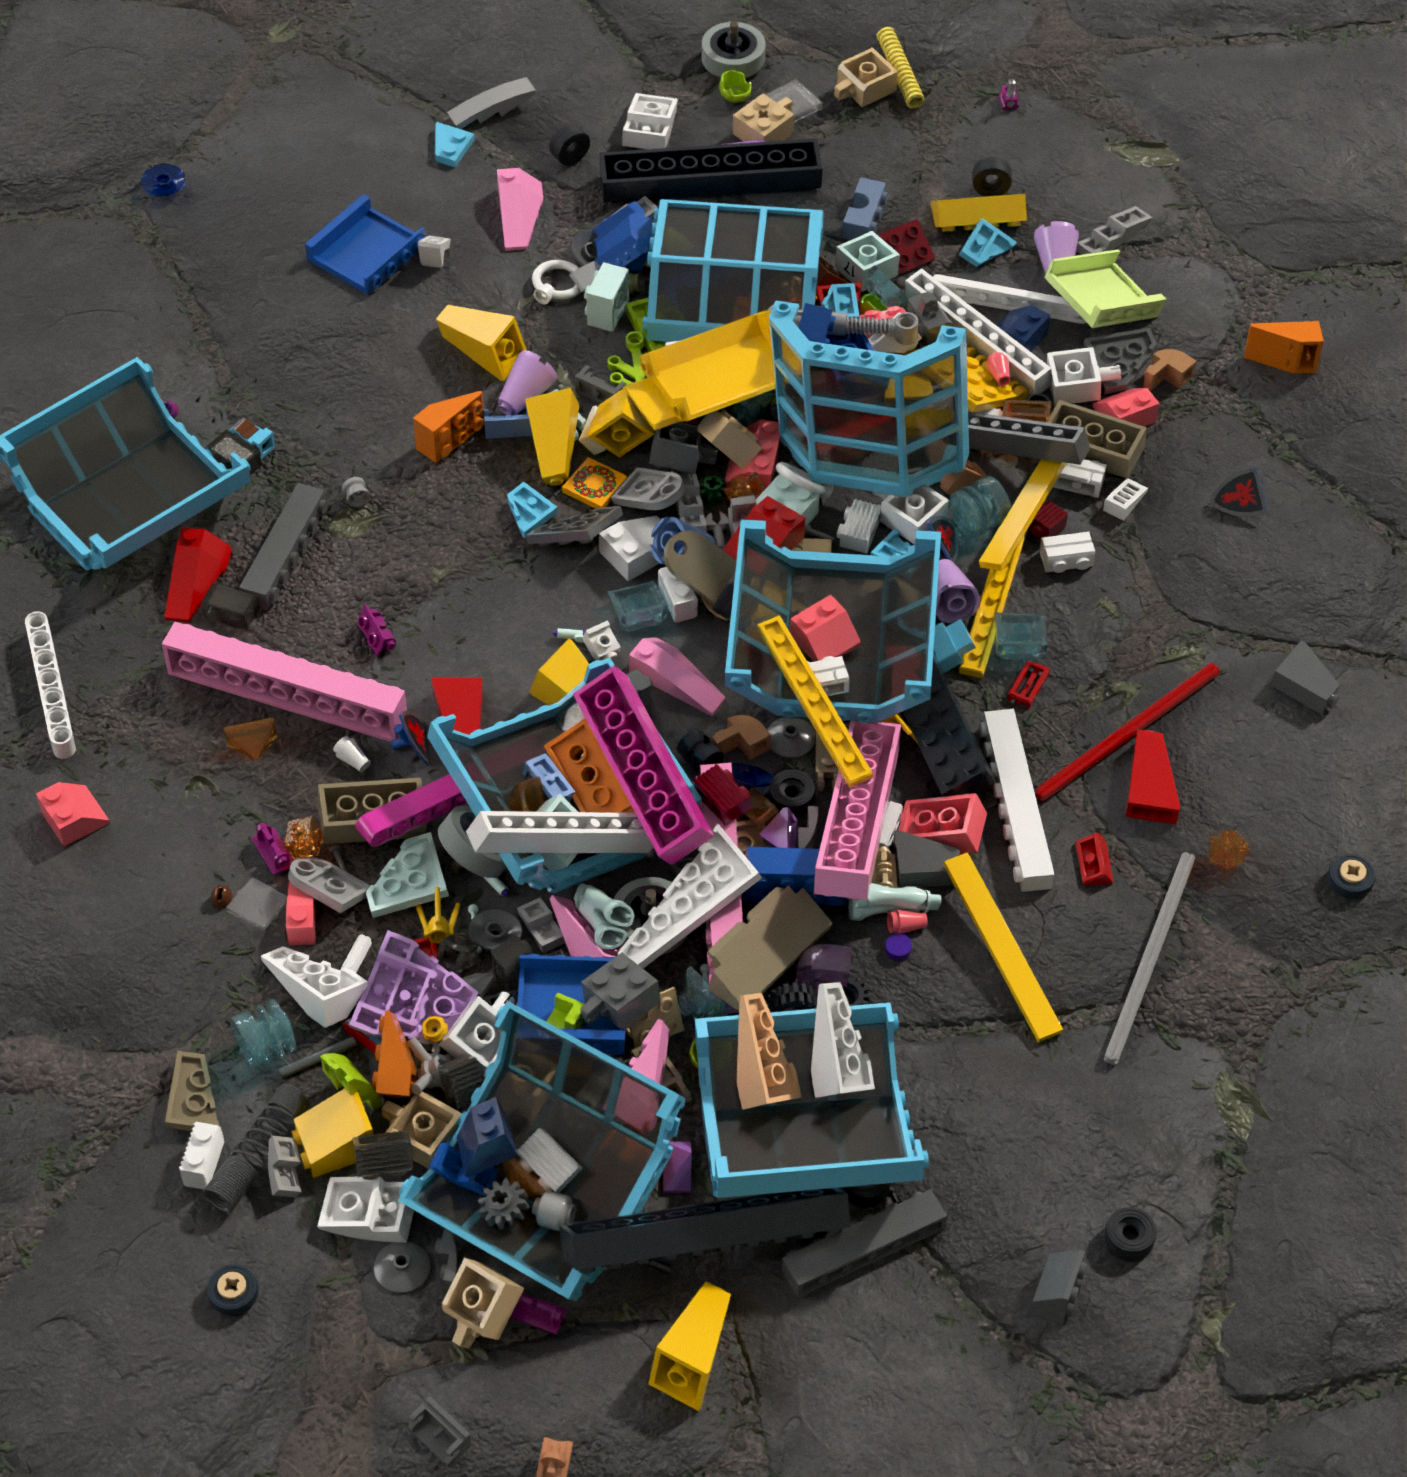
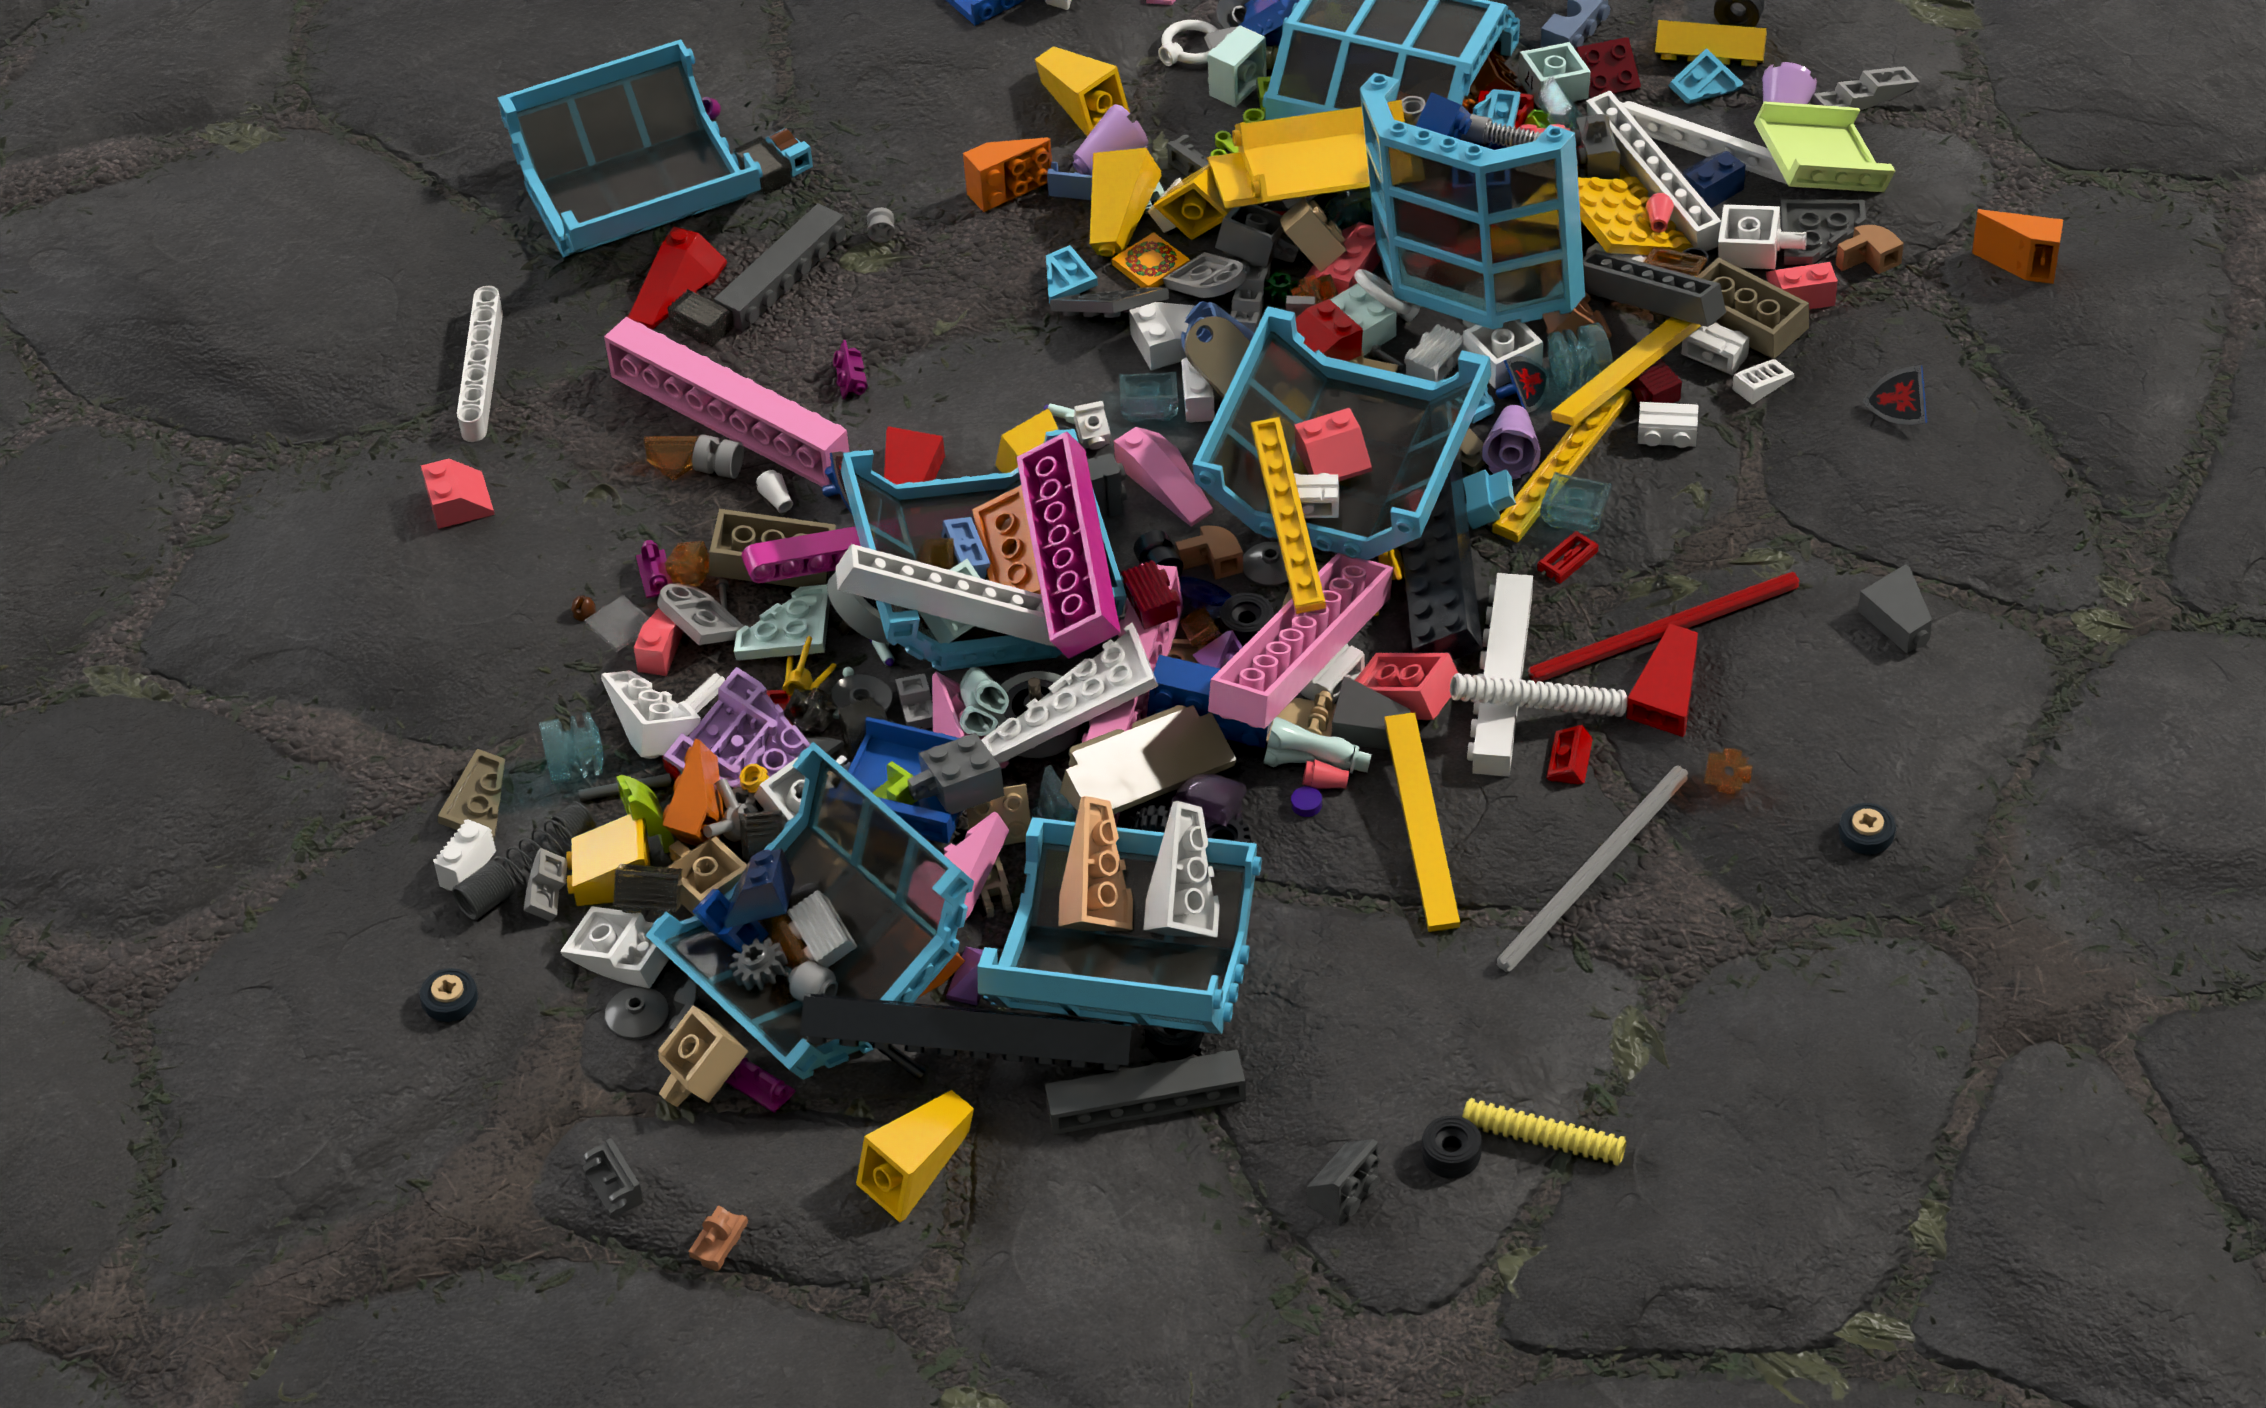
camera: 20 degrees right, 5 degrees down
none -> light grey wheel [692,435,744,479]
none -> white piece [1450,673,1627,717]
none -> light yellow piece [1462,1098,1626,1166]

